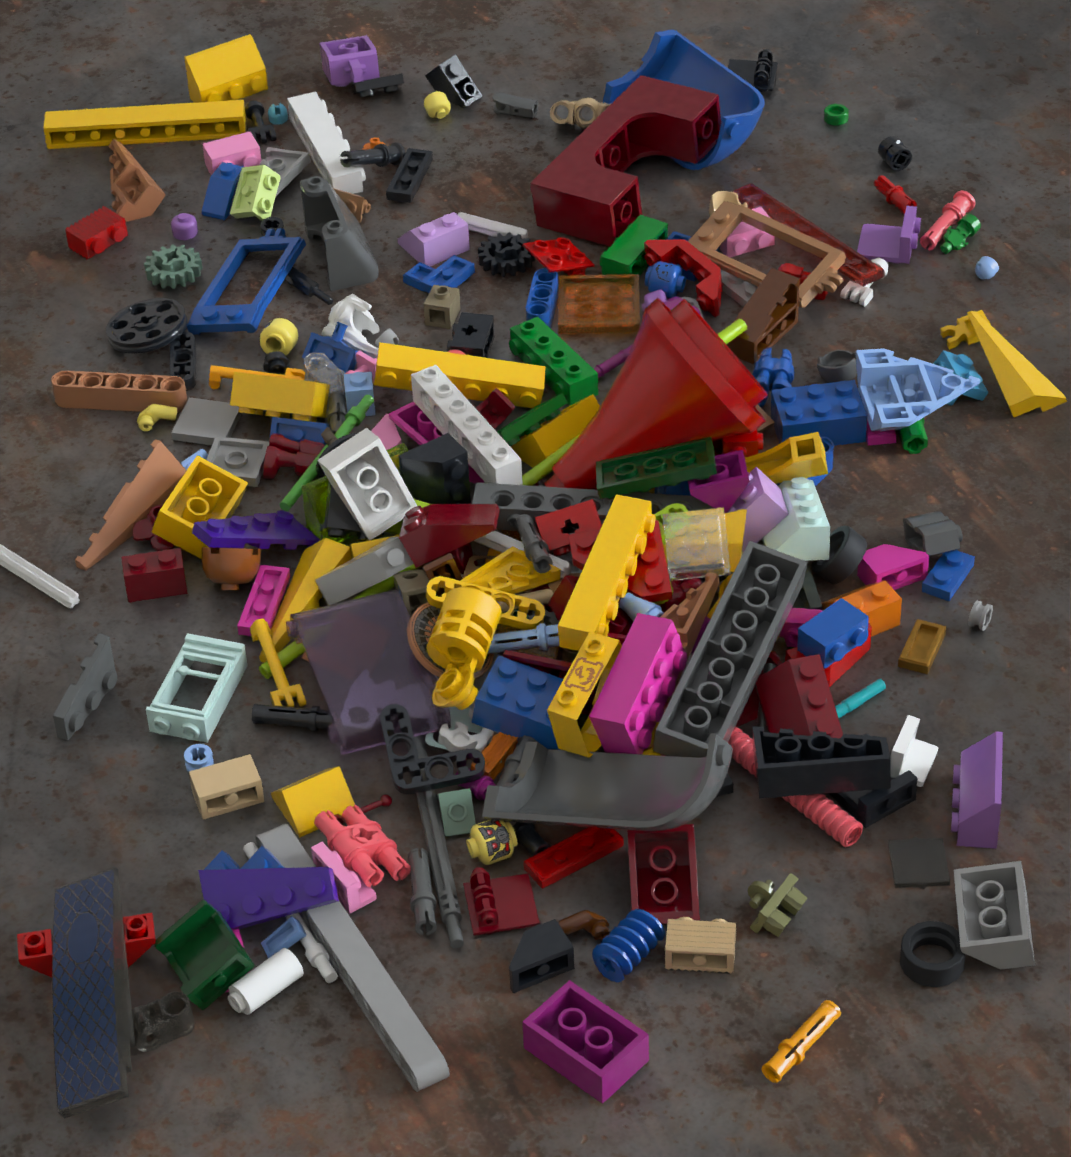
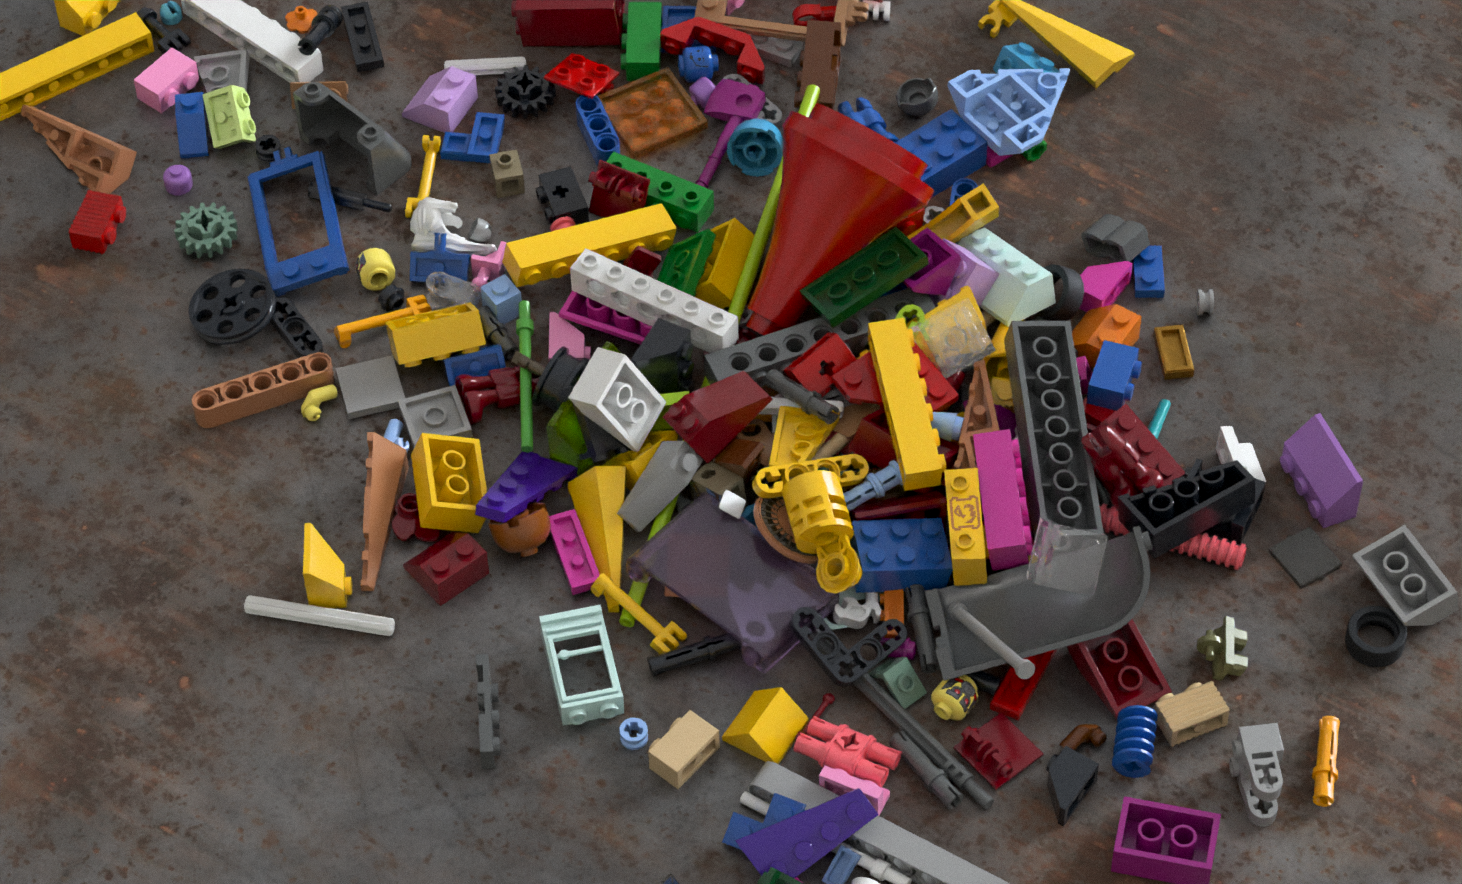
camera: 30 degrees left, 10 degrees up
none -> yellow slope [303,523,353,608]
none -> yellow hinge [405,135,441,218]
none -> dark red hinge [588,160,651,218]
none -> white sticker [719,490,746,519]
none -> light grey bar [948,601,1035,679]
none -> clear bracket [1026,517,1108,596]
none -> dark red piece [1081,424,1164,509]
none -> light grey brick [1229,723,1284,827]

